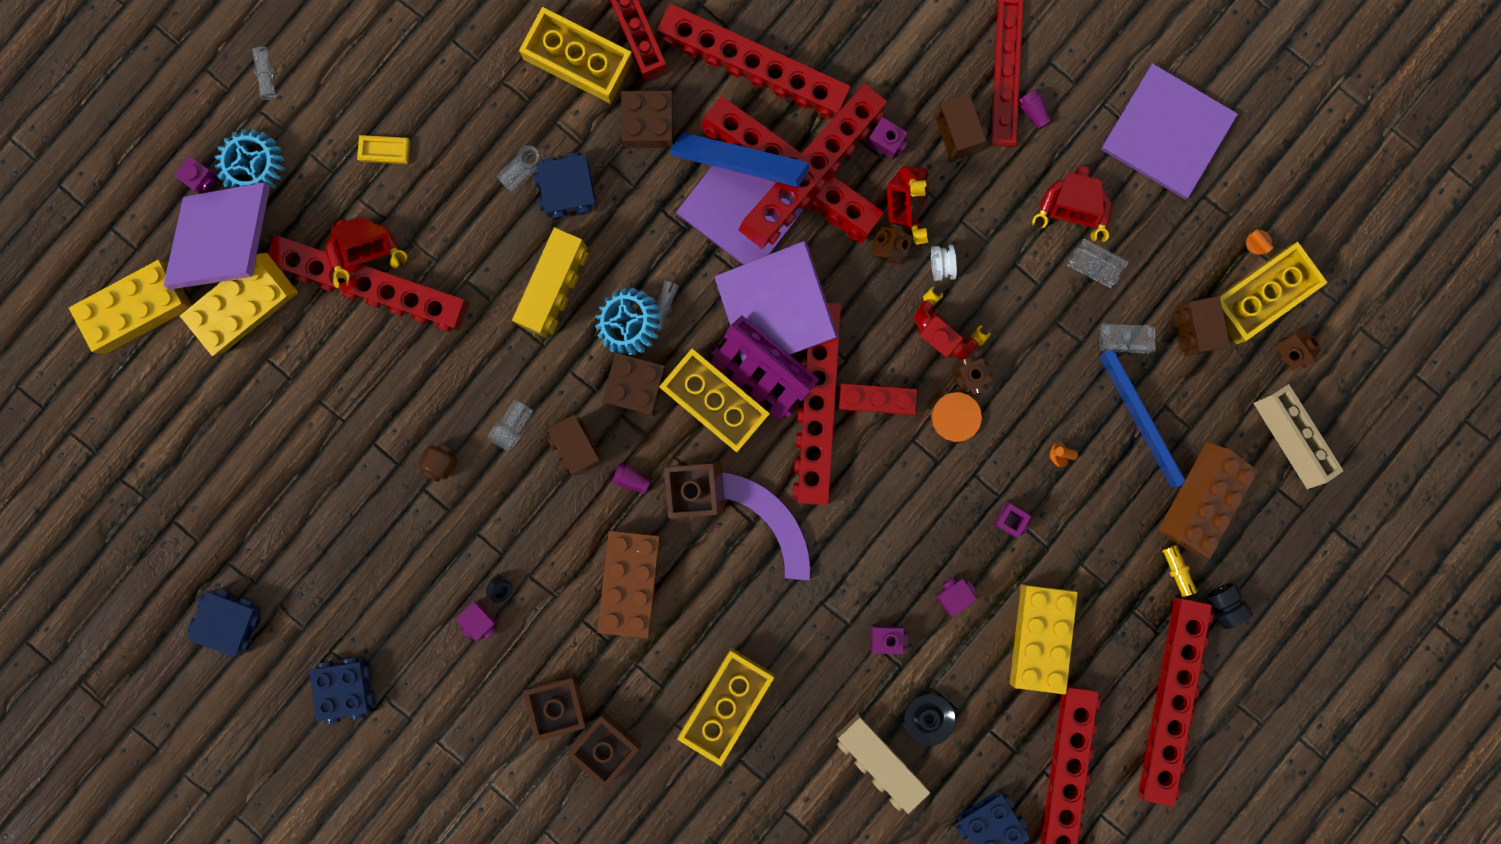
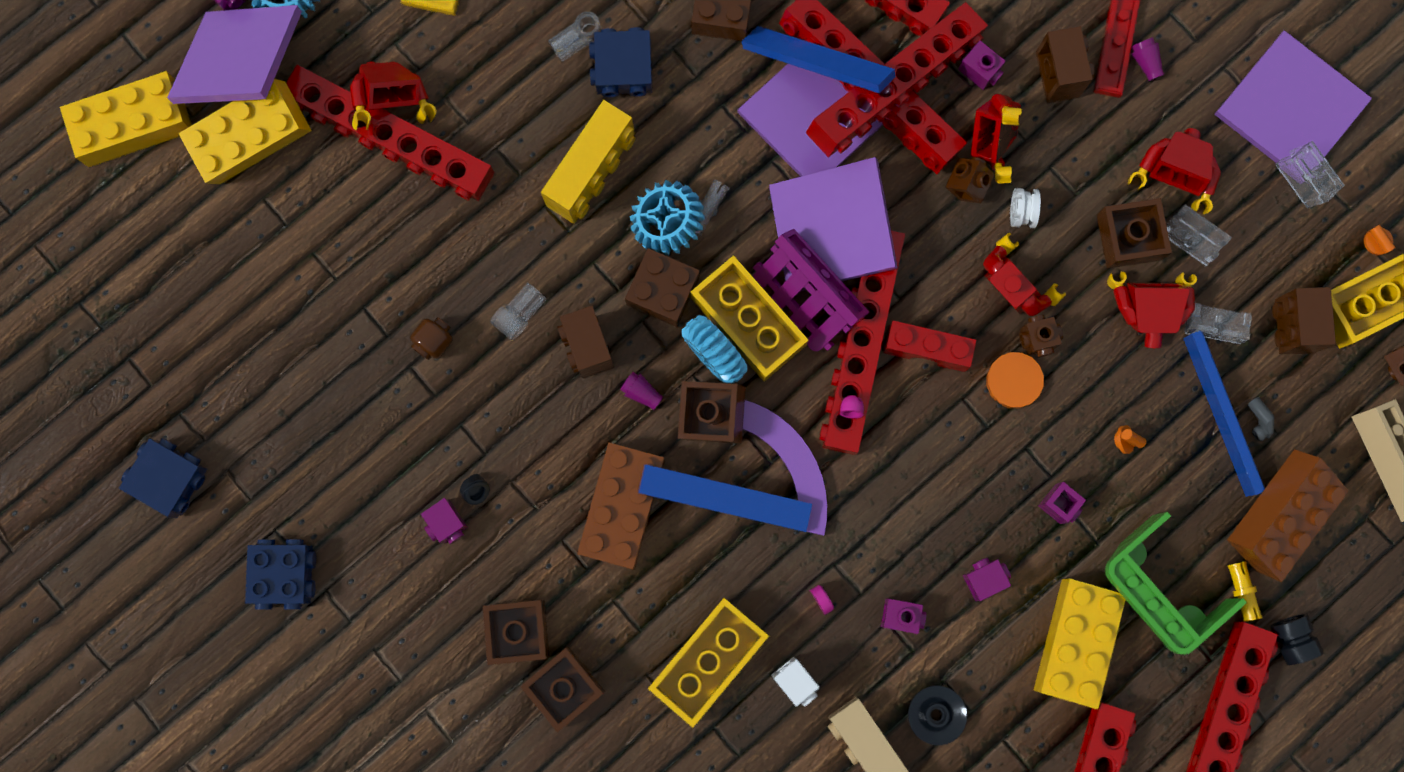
camera: 10 degrees right, 5 degrees down
none -> blue tile [638,464,812,532]
none -> medium azure gear [682,315,748,384]
none -> white brick [771,657,819,707]
none -> dark pink tile [809,585,834,615]
none -> dark pink hinge [840,395,864,418]
none -> reddish brown brick [1097,198,1172,269]
none -> bright green windscreen [1105,512,1247,654]
none -> red torso [1107,271,1197,348]
none -> dark grey arm [1247,397,1274,441]
none -> clear hinge [1275,141,1345,208]

